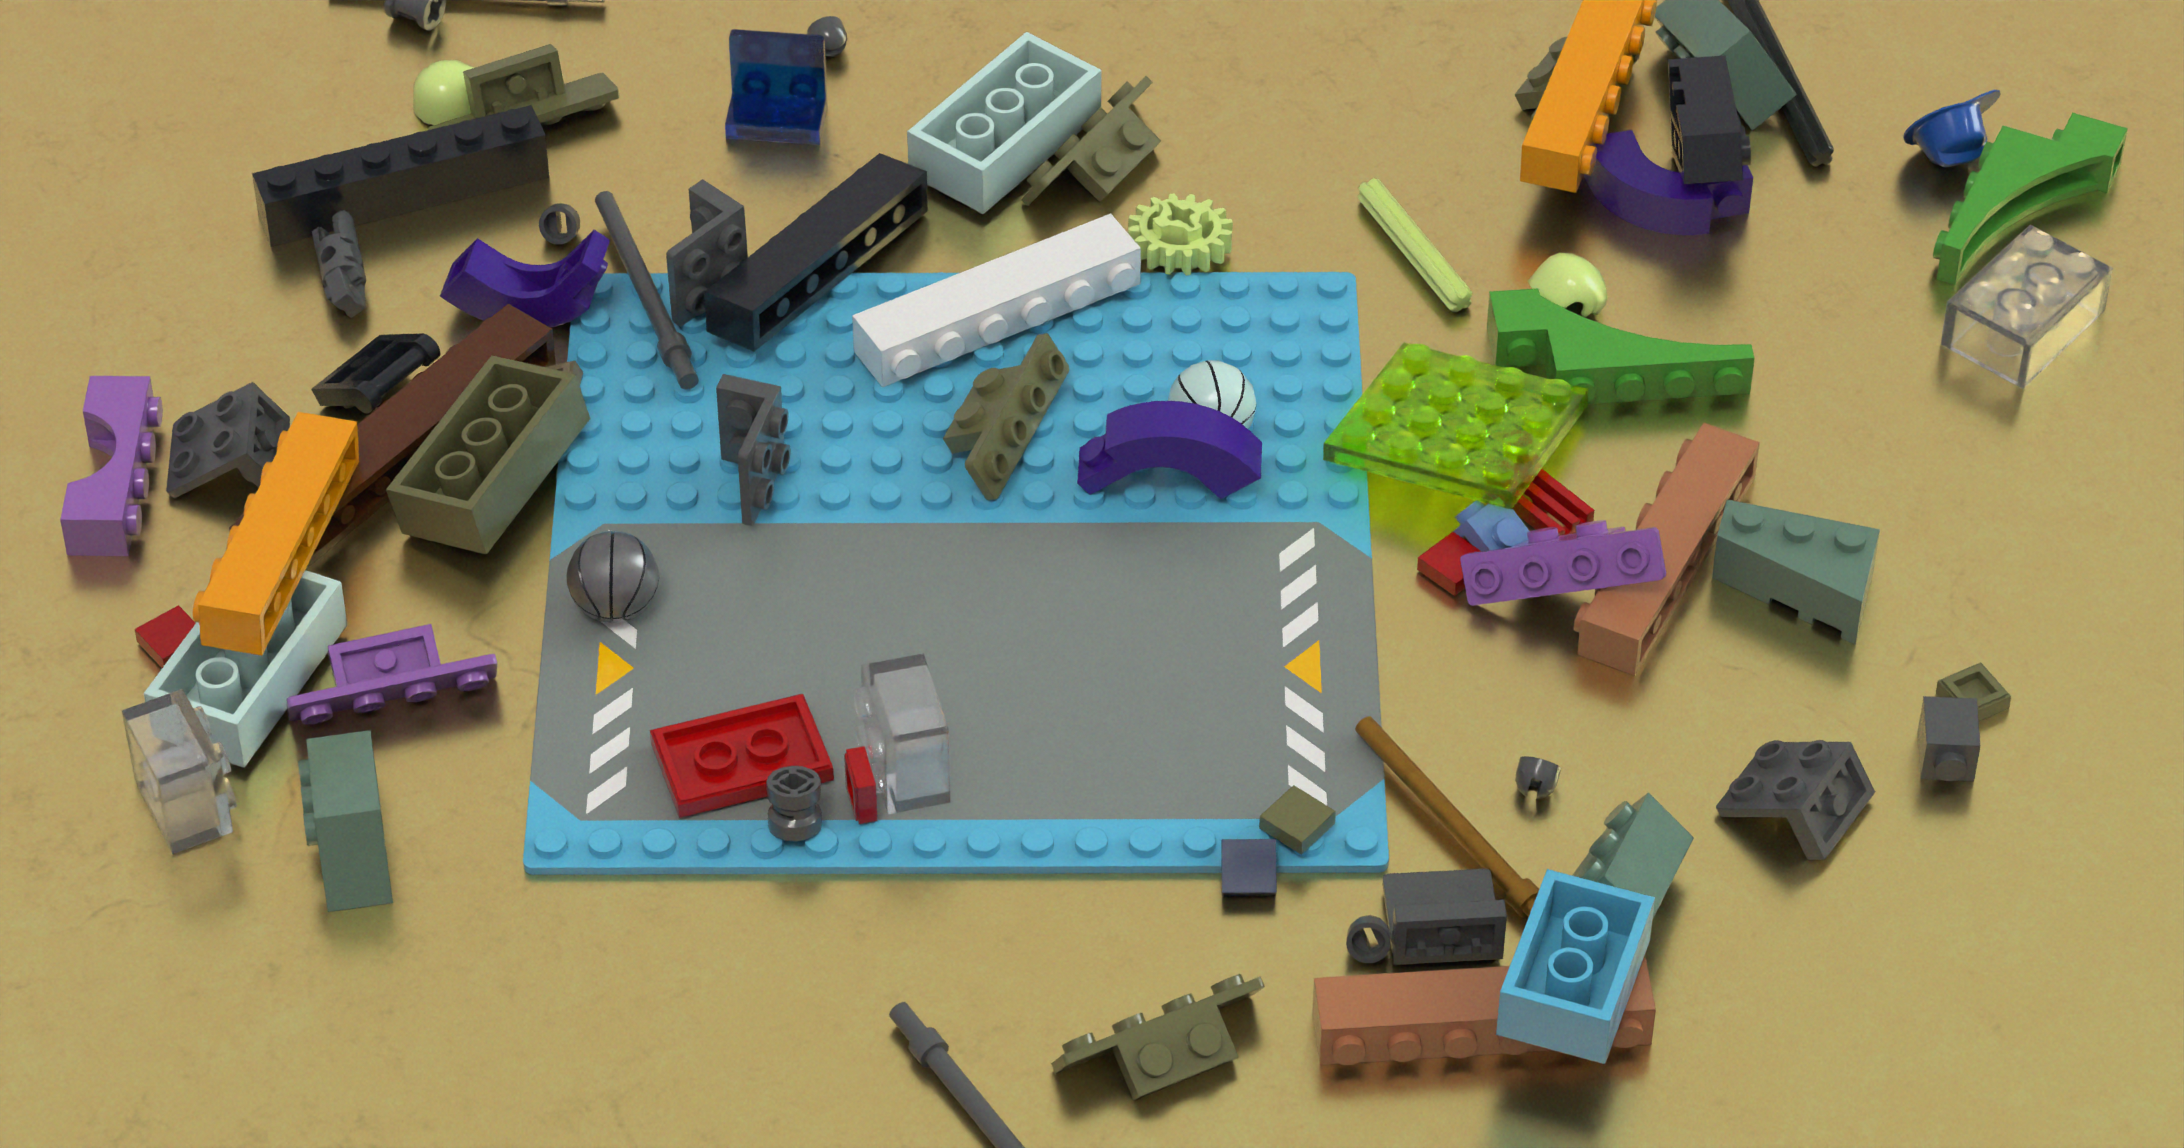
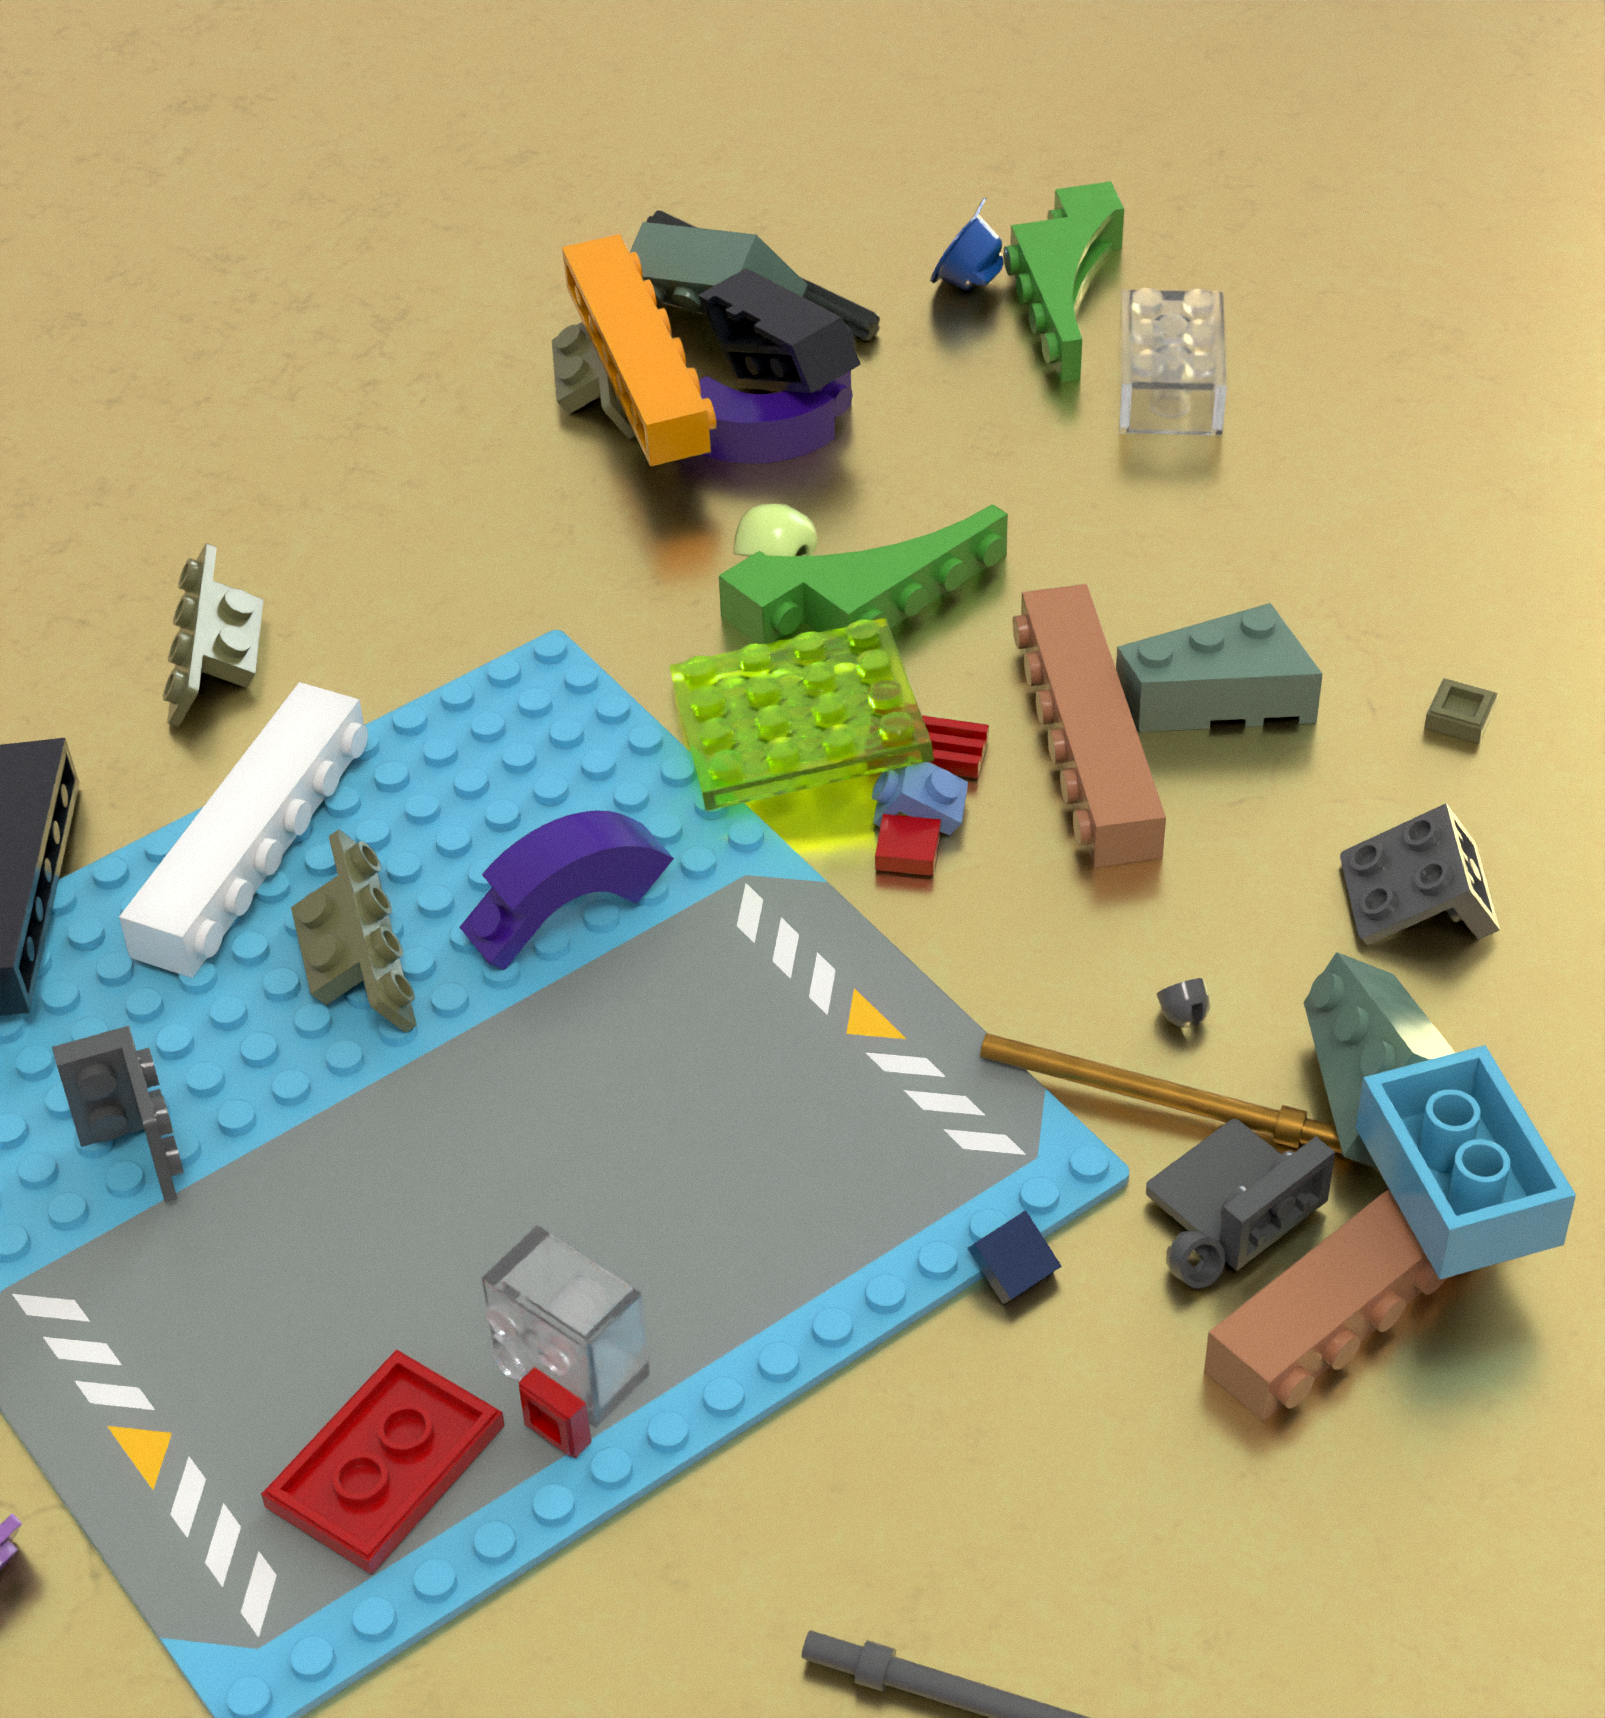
camera: 35 degrees left, 0 degrees up
flat silver piece [566,531,659,623] -> none
dark grey wheel [766,766,822,841] -> none
light aqua brick [907,32,1101,214] -> none
olive bracket [1051,974,1265,1100] -> none
yellowish green gear [1128,193,1233,275] -> none
light aqua piece [1168,360,1256,429] -> none
olive tile [1259,785,1336,855] -> none
yellowish green axle [1358,178,1472,313] -> none
medium lavender bracket [1460,520,1666,606] -> none
dark grey brick [1918,696,1981,782] -> none

